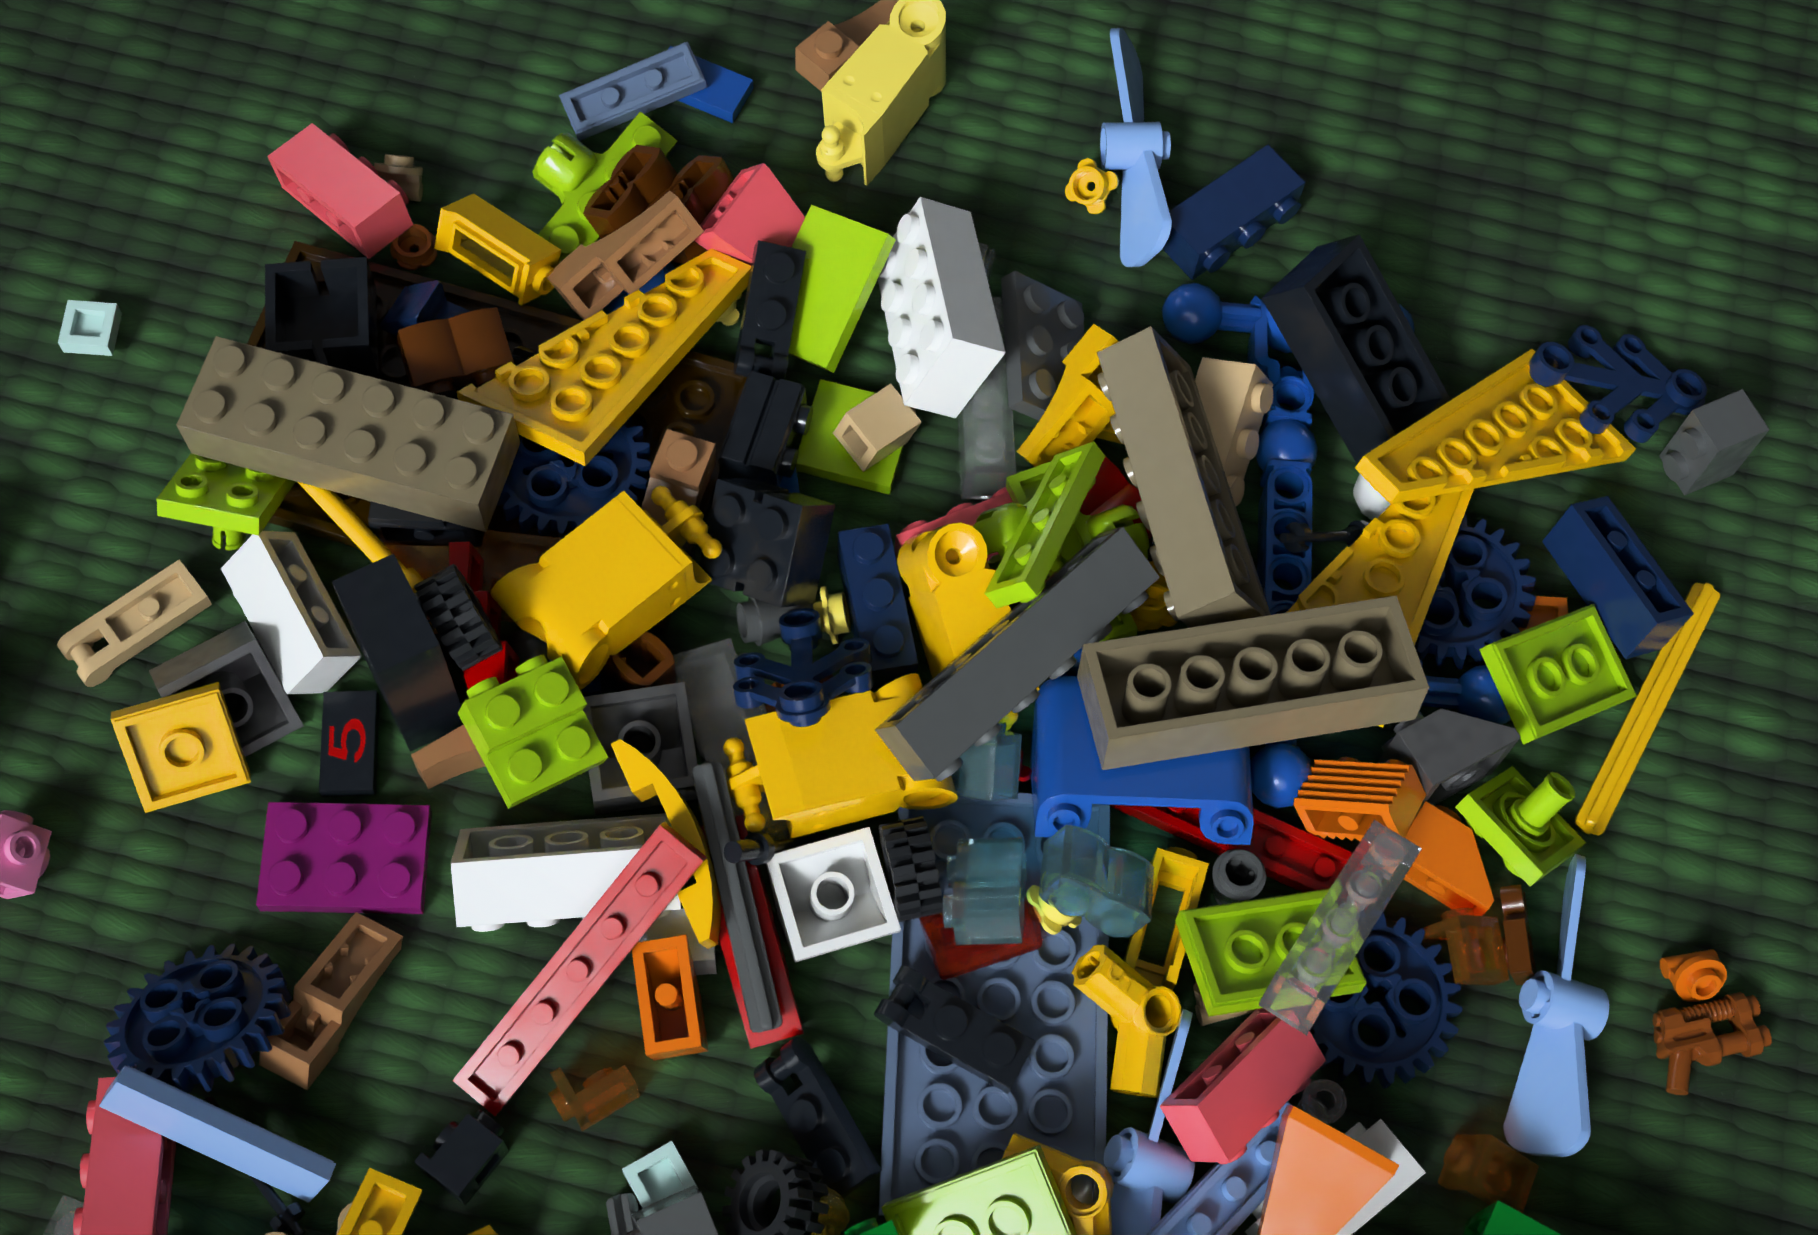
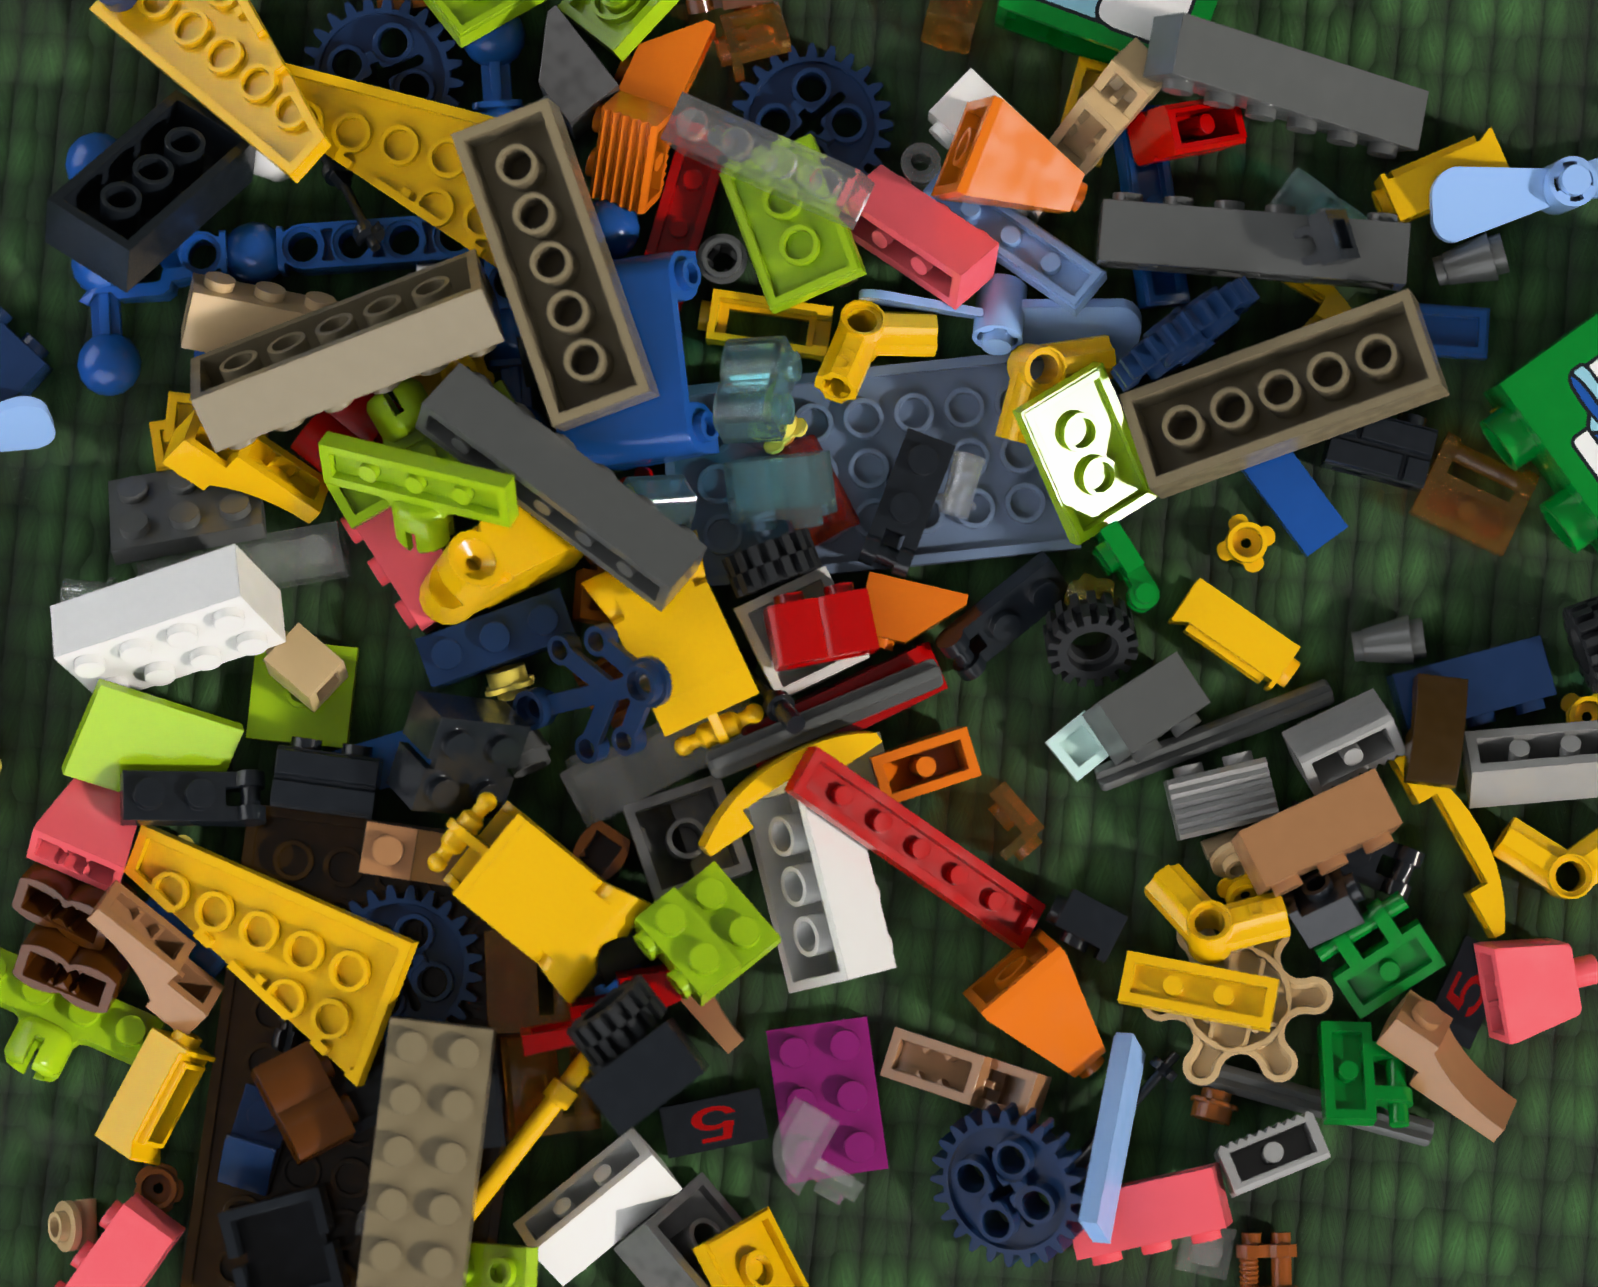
camera: 90 degrees left, 20 degrees up
none -> red brick [763,582,880,672]
none -> clear brick [773,1095,864,1205]
none -> orange slope [866,571,969,652]
none -> clear pin [937,451,986,519]
none -> orange slope [962,928,1106,1078]

